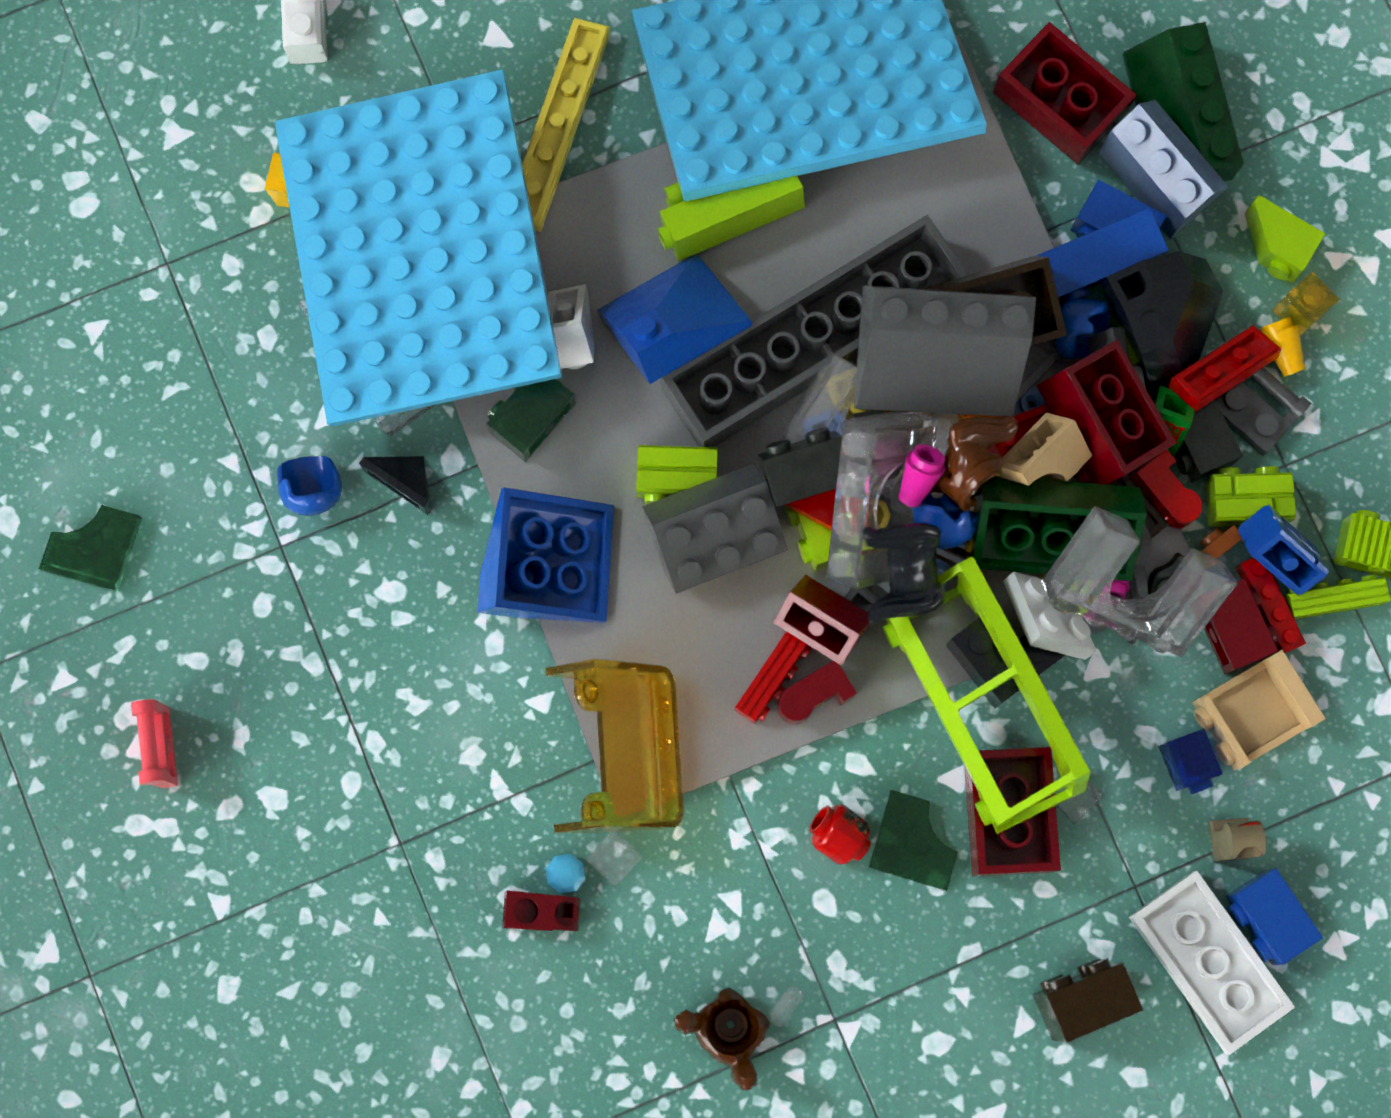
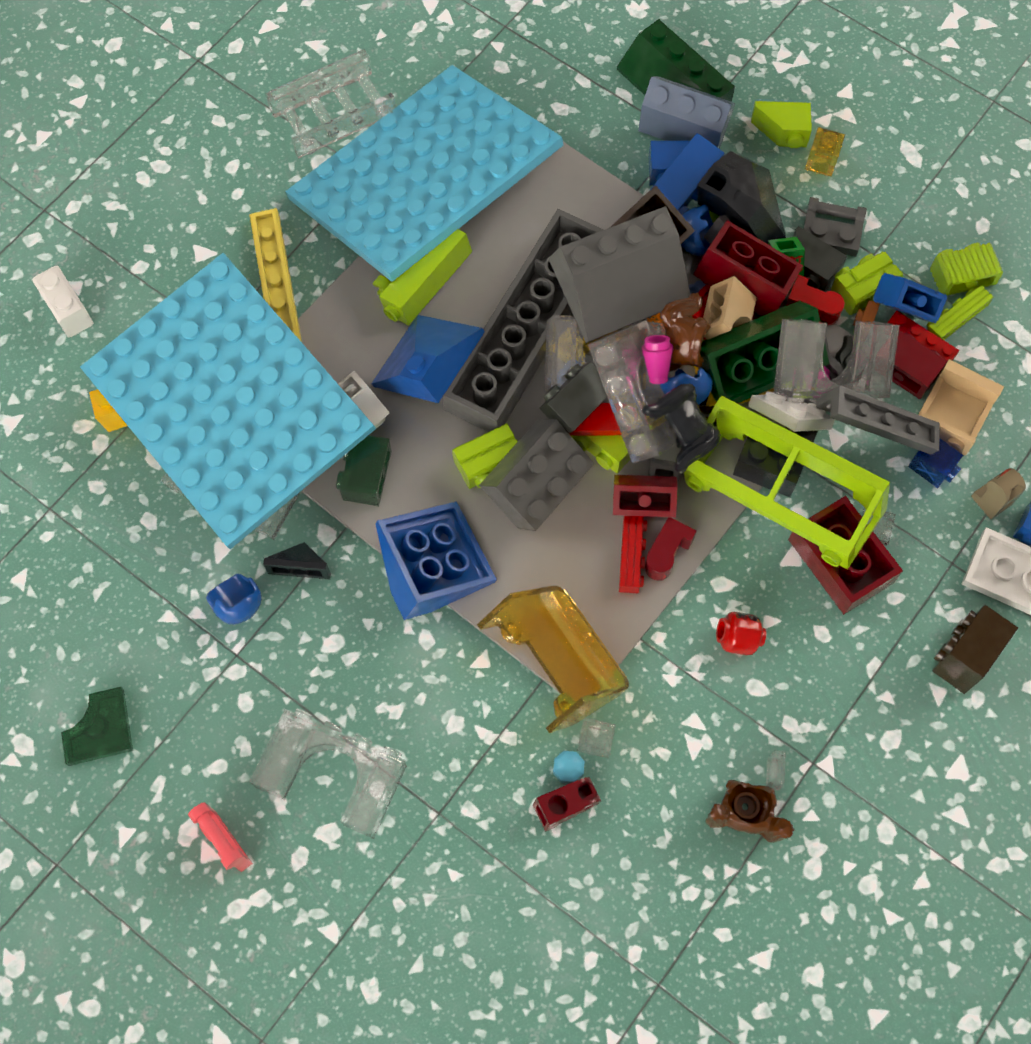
camera: 25 degrees left, 10 degrees down
clear green tile [868,790,958,891] -> none
dark red brick [992,21,1137,165] -> none
red tile [1168,325,1281,412] -> none
yellow cone [1261,317,1306,377] -> none
none -> clear arch [249,709,407,839]
none -> dark grey fence [816,385,940,455]

